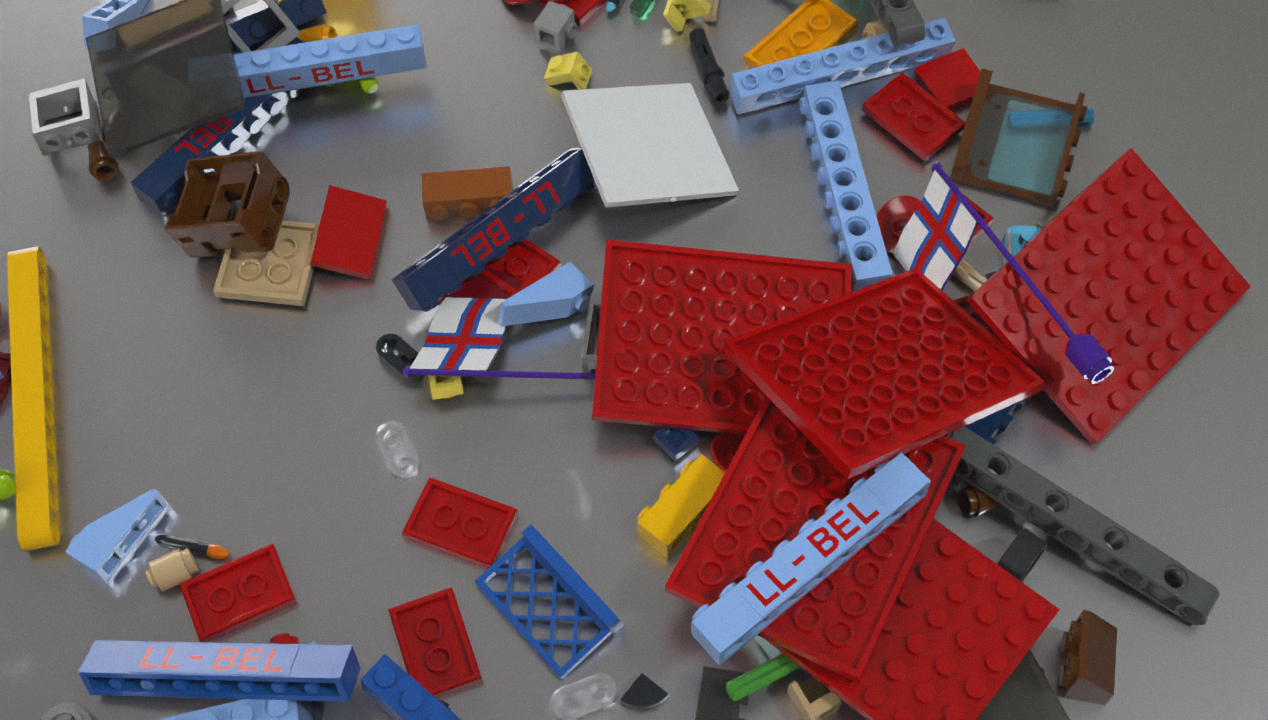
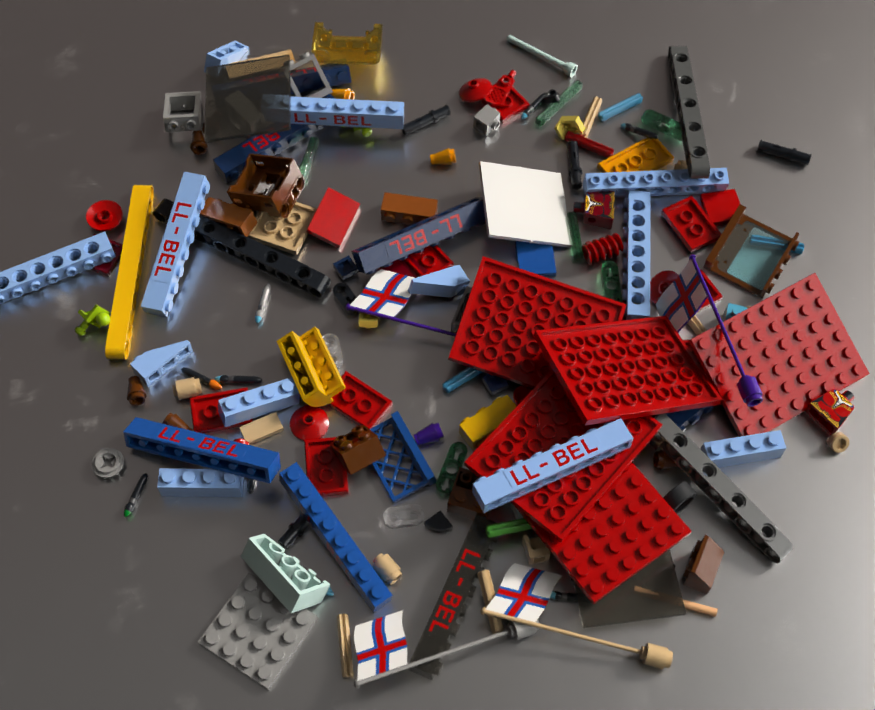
camera: 10 degrees right, 0 degrees up
light yellow bracket [543,52,592,90] -> none
none -> reddish brown cone [127,376,147,406]
none -> light blue brick [141,172,210,317]
none -> black beam [153,198,332,298]
none -> reddish brown cone [162,413,193,431]
none -> dark orange brick [200,197,258,237]
none -> black piece [215,375,263,384]
none -> light blue brick [218,377,300,427]
none -> tan tile [239,412,284,445]
none -> light grey piece [255,284,271,323]
none -> yellow brick [276,327,346,407]
none -> red dish [290,405,329,441]
none -> clear green axle [299,137,319,181]
none -> reddish brown slope [329,425,386,475]
none -> dark blue plate [333,255,358,280]
none -> black pin [401,105,451,136]
none -> dark purple cone [414,423,444,445]
none -> light orange cone [430,148,456,165]
none -> clear green beam [436,442,468,497]
none -> dark azure axle [442,367,482,393]
none -> reddish brown slope [447,467,490,524]
none -> blue tile [515,241,557,277]
none -> red axle [565,131,614,158]
none -> clear green axle [567,212,584,260]
none -> dark red torso [573,191,615,230]
none -> red piece [582,233,624,265]
none -> clear green beam [601,261,622,303]
none -> light blue brick [701,430,786,468]
none -> red torso [805,389,855,435]
none -> tan tile [826,432,849,453]

